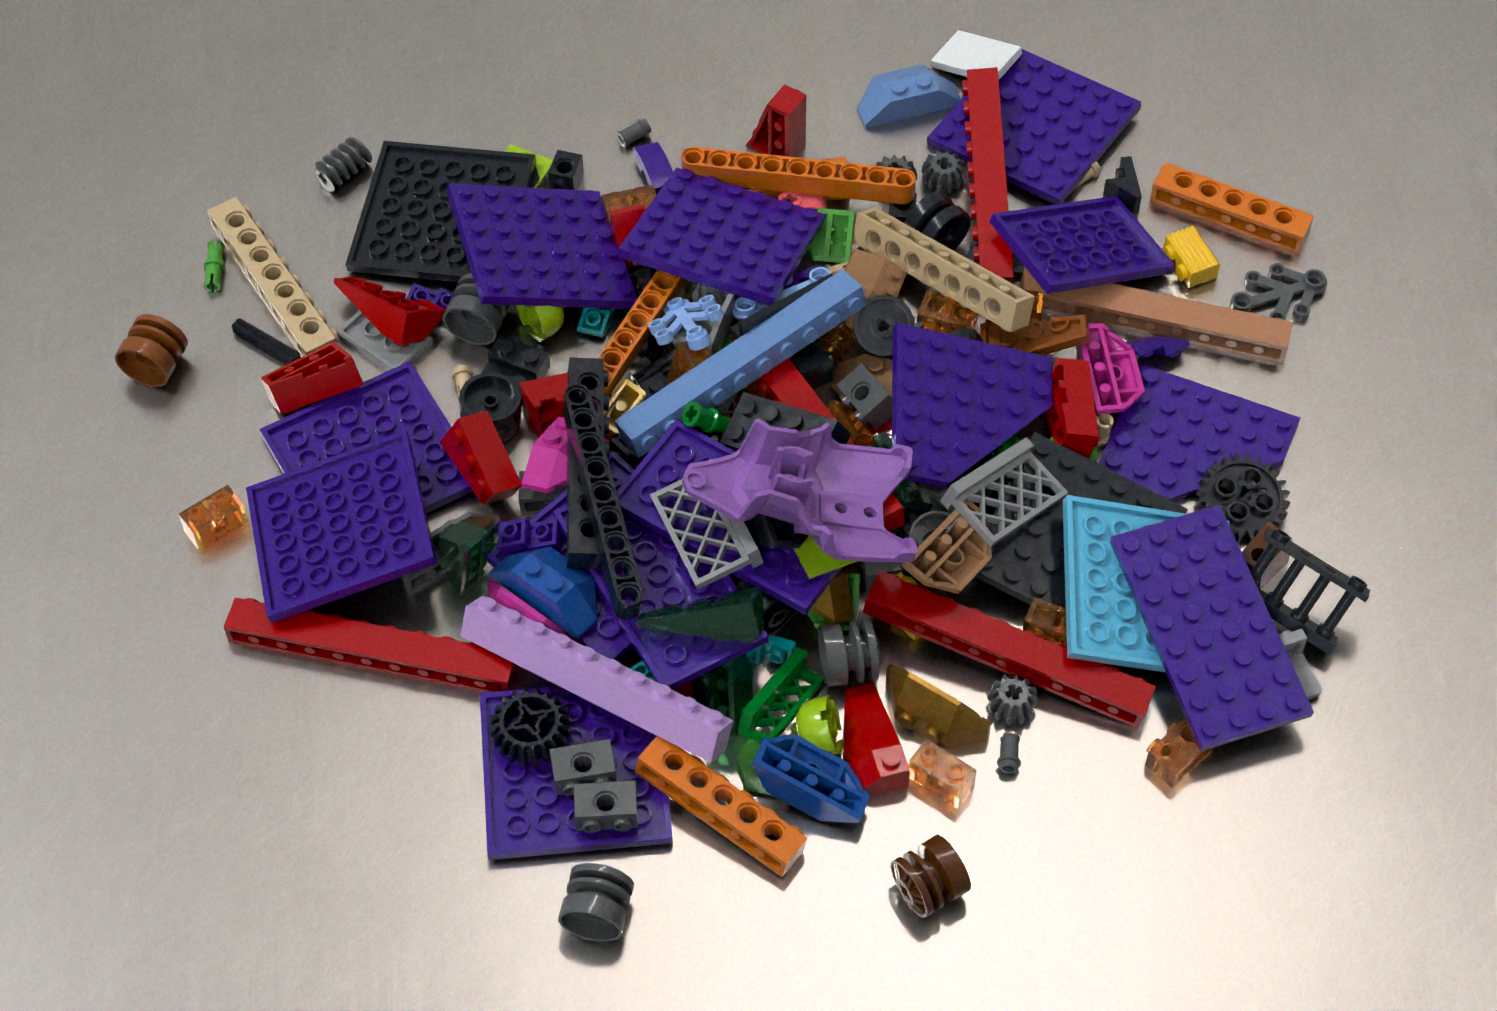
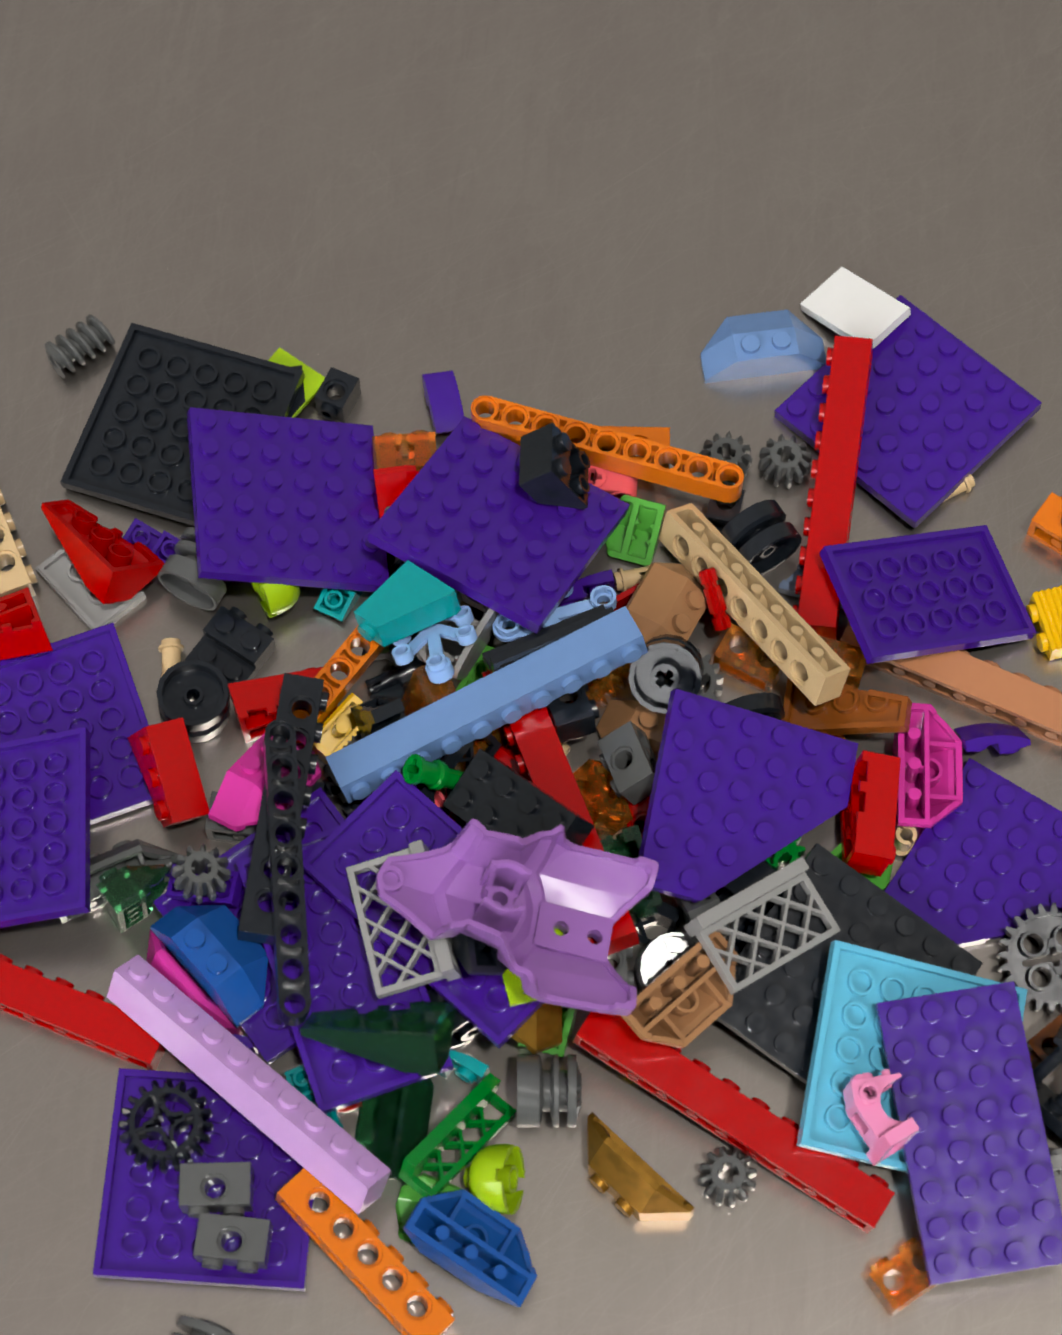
camera: 10 degrees right, 10 degrees up
dark grey pin [617,119,651,147] -> none
red wedge [746,84,807,157] -> none
red wedge [843,682,910,797] -> none
clear orange brick [909,738,977,809] -> none
dark grey pin [997,733,1021,774] -> none
clear orange brick [1023,597,1067,649] -> none
black slope [1103,156,1142,214] -> none
none -> dark grey gear [172,843,231,904]
none -> black arch [350,695,405,738]
none -> teal slope [354,560,461,647]
none -> black slope [519,423,590,509]
none -> red axle [699,567,731,631]
none -> bright pink tile [843,1069,920,1166]

